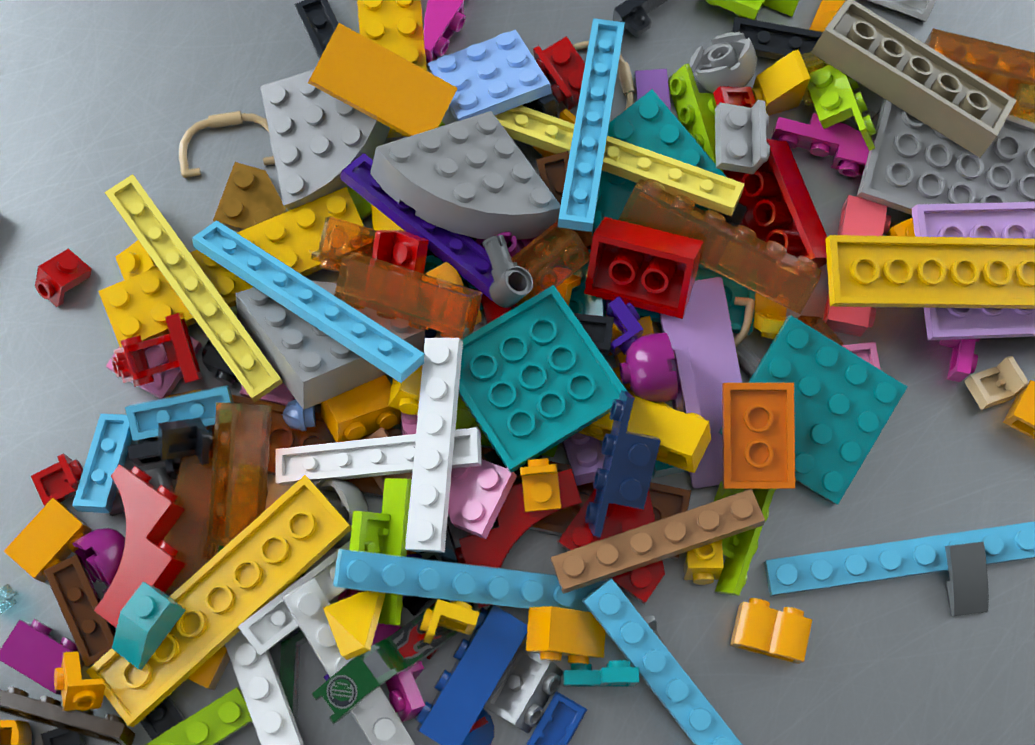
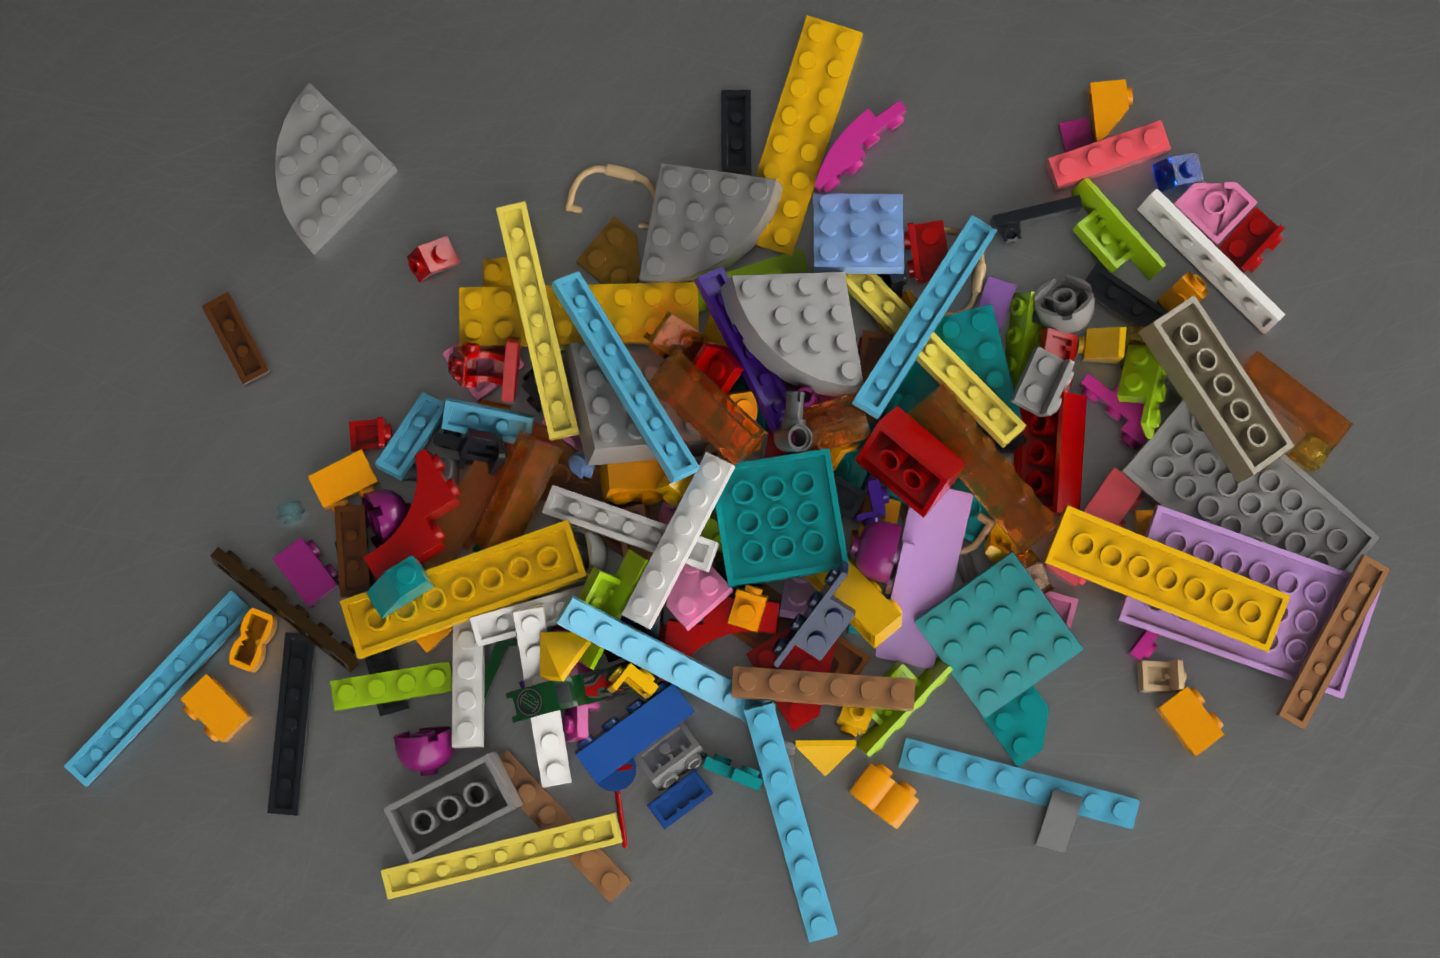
camera: 25 degrees right, 10 degrees up
light orange bracket [54,652,105,711] -> none
light orange tile [308,23,458,137] -> none
light orange brick [526,606,606,664] -> none
orange plate [722,383,795,489] -> none
none -> yellow slope [795,740,856,776]
none -> teal plate [982,685,1049,767]

